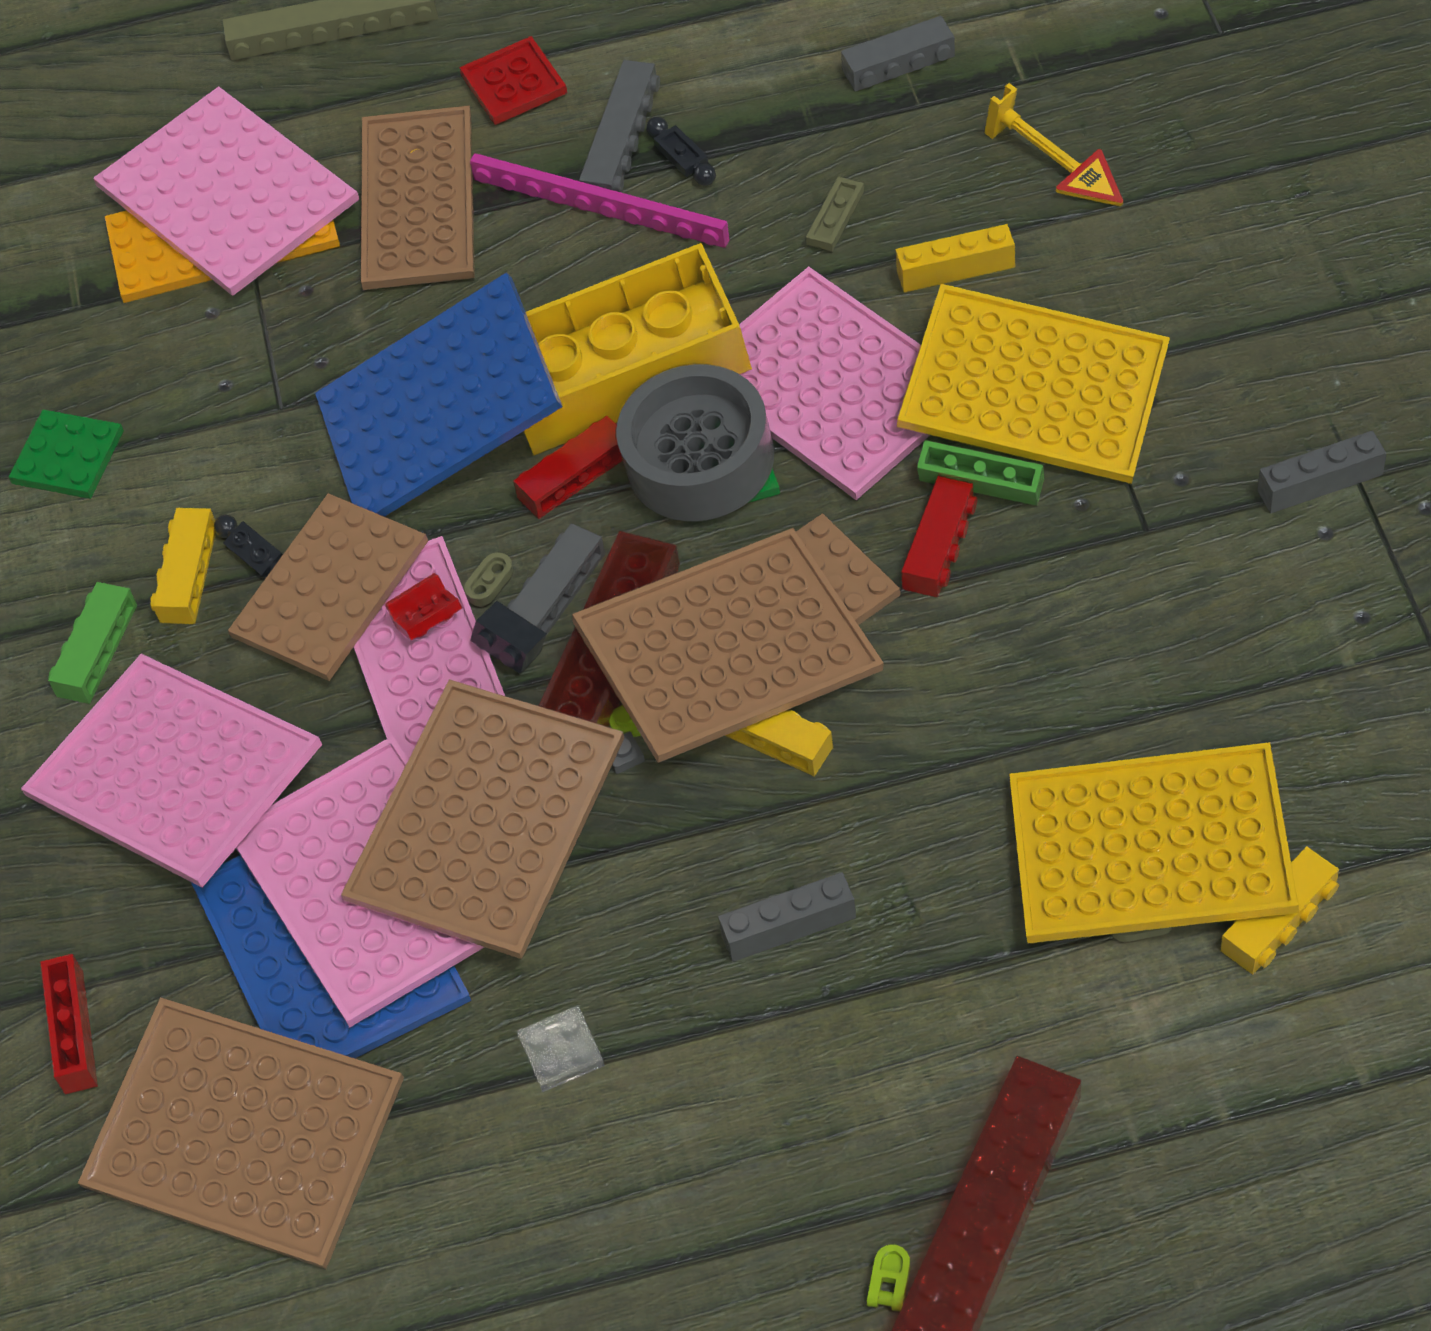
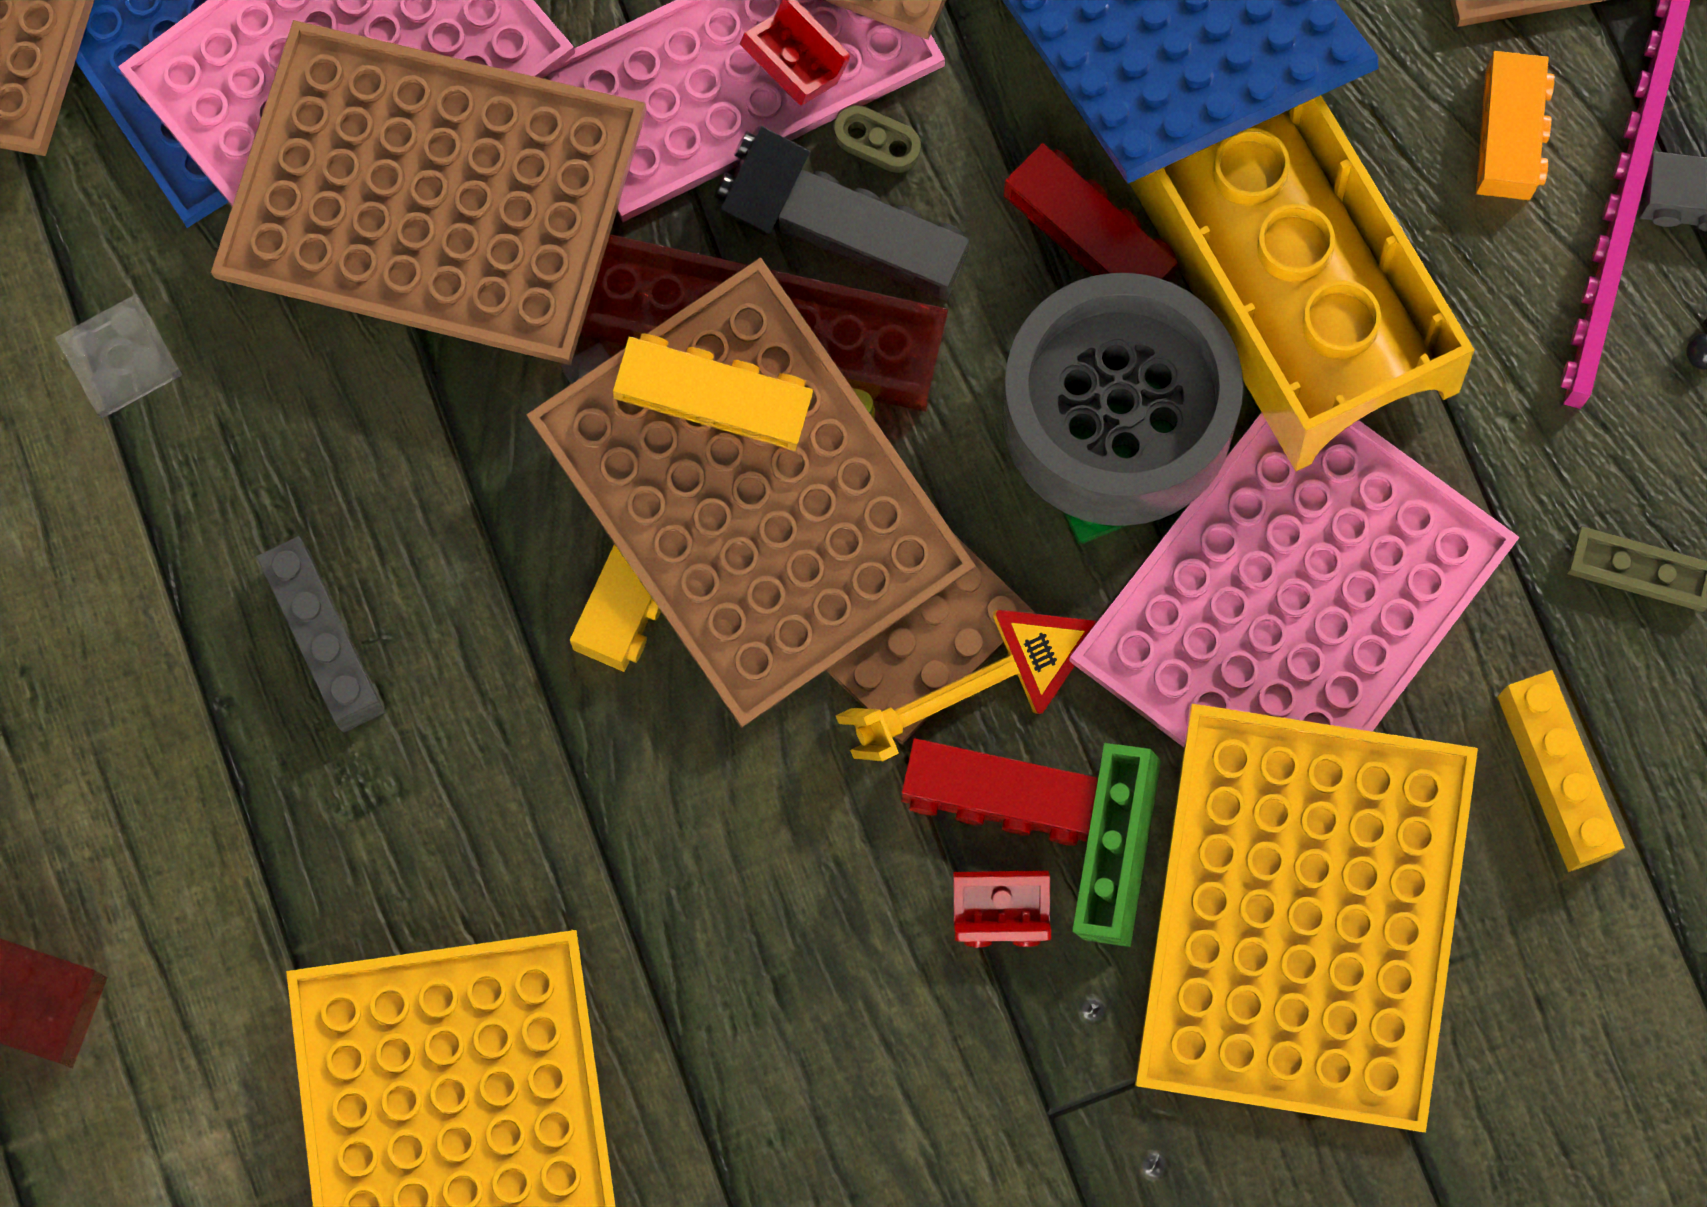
camera: 75 degrees right, 20 degrees up
none -> yellow brick [613,334,813,451]
none -> yellow piece [835,610,1098,761]
none -> bracket [953,871,1052,948]
none -> light orange brick [1476,51,1554,200]

